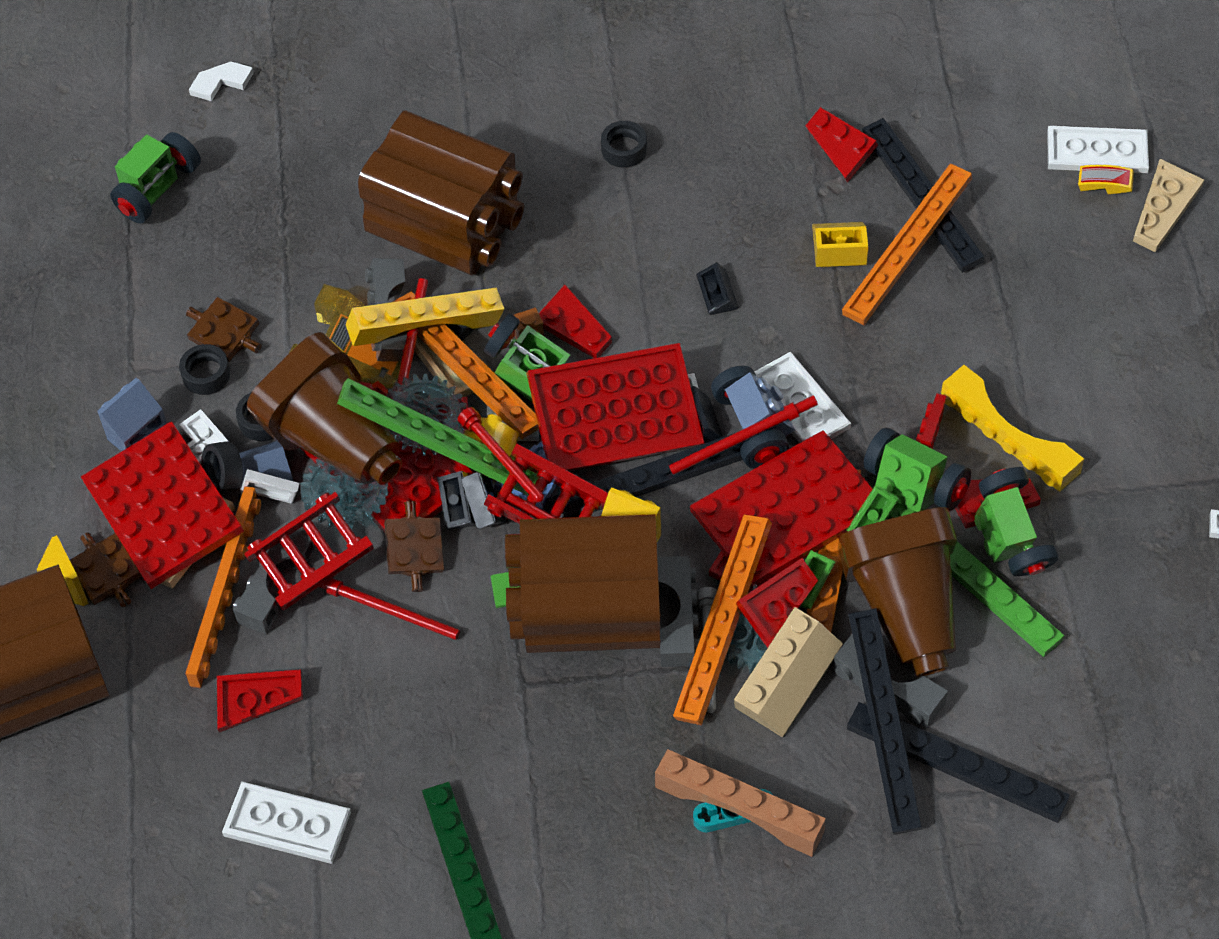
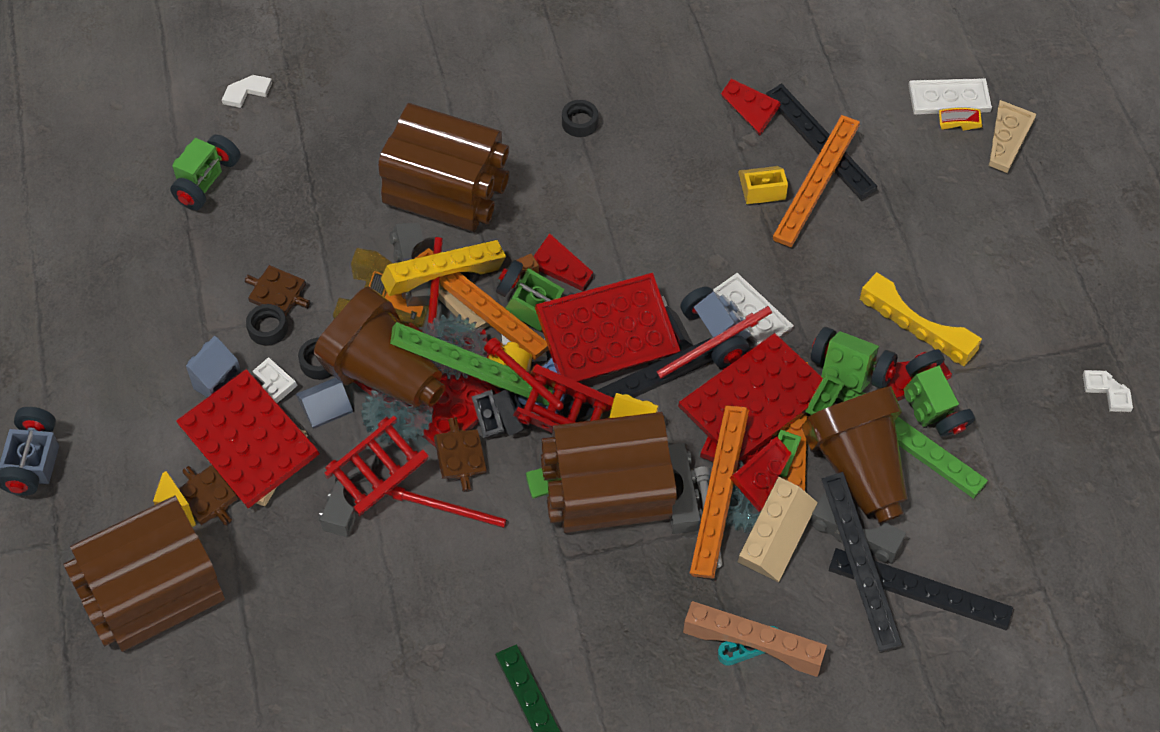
camera: 10 degrees left, 0 degrees up
orange plate [185,486,261,688] -> none
black tyre [201,441,243,493] -> none
red wing [217,670,303,733] -> none
white tile [222,782,351,864] -> none
white tile [241,469,299,504] -> none
black slope [696,262,739,315] -> none
red wing [916,393,947,449] -> none

